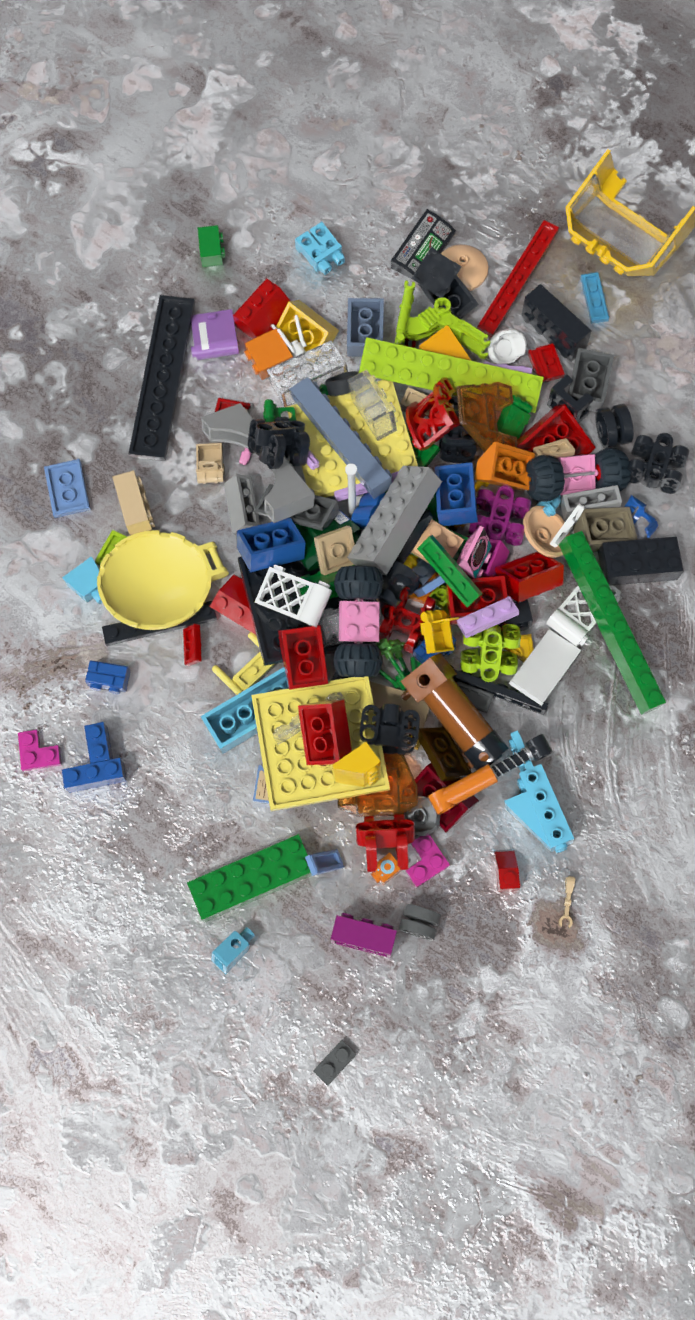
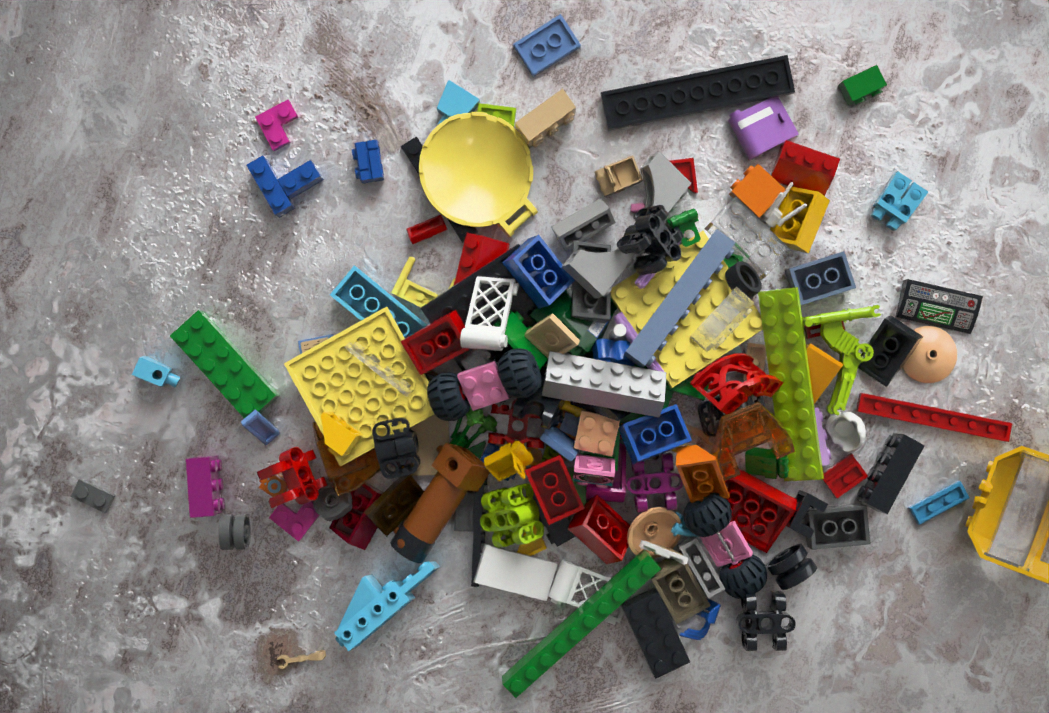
camera: 70 degrees right, 15 degrees up
red slope [298,699,352,765] -> none
black panel [411,247,462,298] -> none
green plate [417,535,483,607] -> none
piece [428,734,553,815] -> none
lavender plate [457,596,519,638] -> none
red slope [494,851,520,892] -> none
tan plate [533,438,575,459] -> none

